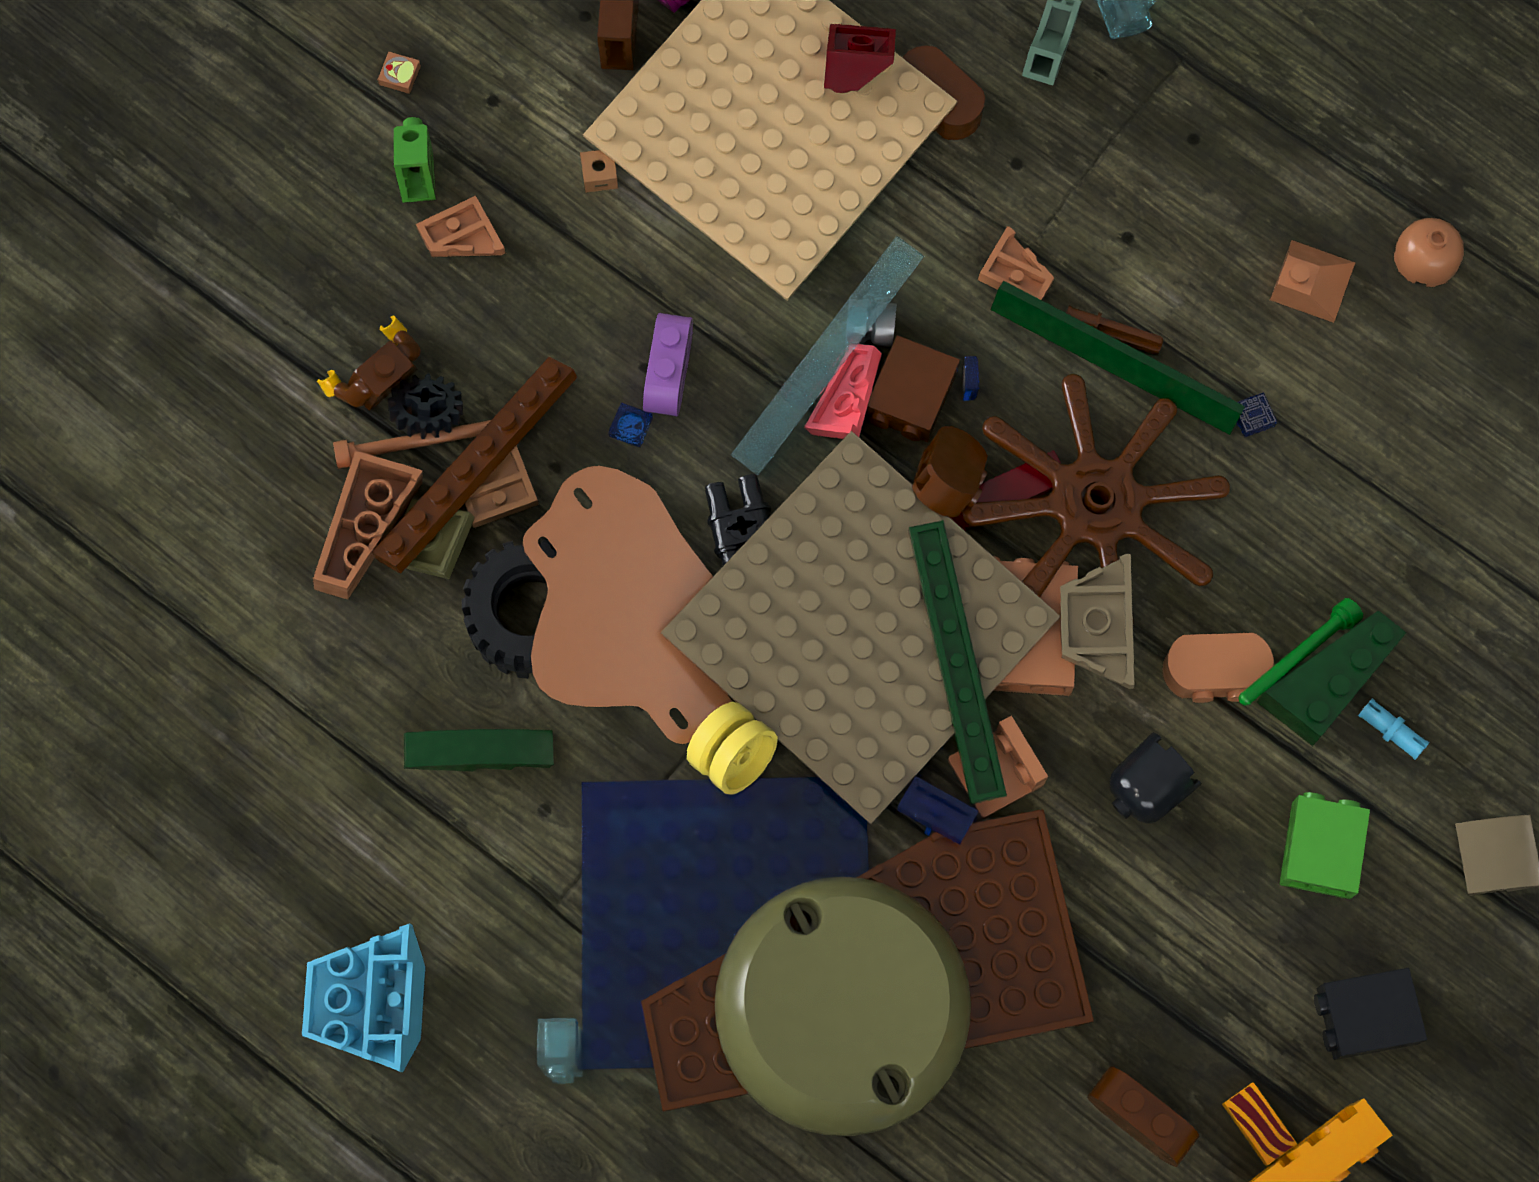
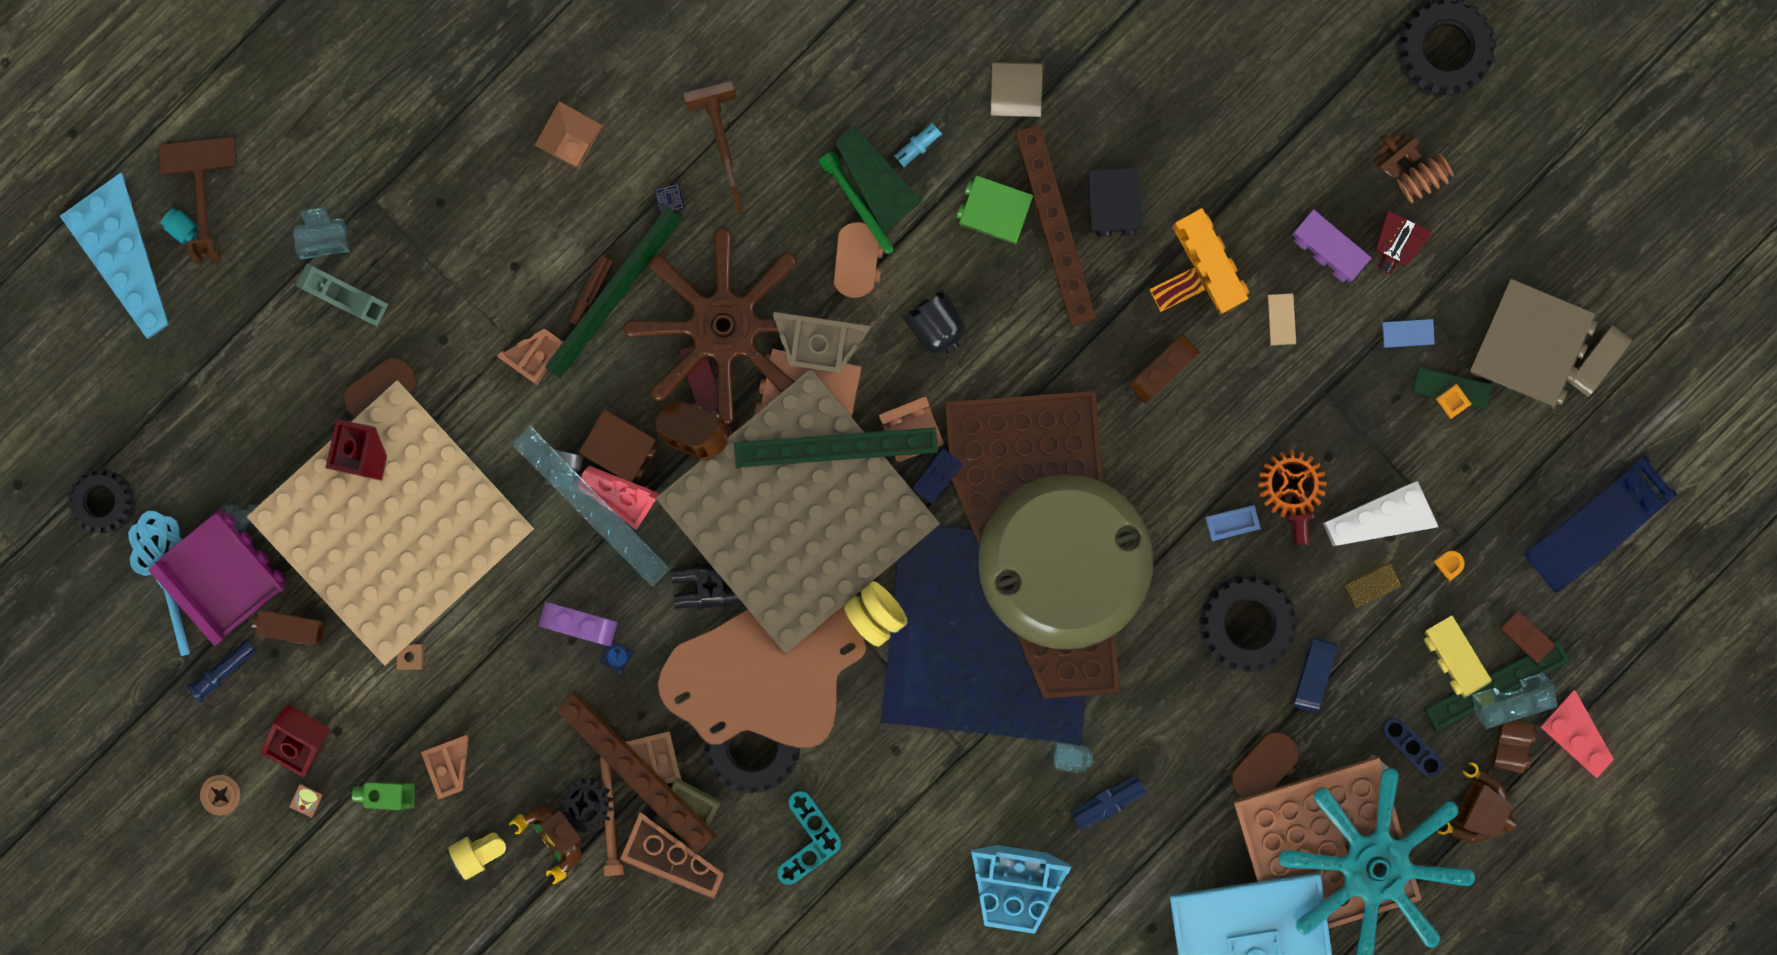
camera: 80 degrees left, 15 degrees up
dark green slope [404,729,554,772] -> none
clear blue tile [962,356,979,401] -> none
nougat cylinder [1394,218,1464,287] -> none
none -> dark red slope [261,704,331,778]
none -> light yellow piece [447,833,506,880]
none -> reddish brown piece [683,81,743,214]
none -> teal beam [778,791,841,885]
none -> reddish brown brick [1015,125,1096,327]
none -> dark blue piece [1070,775,1147,830]

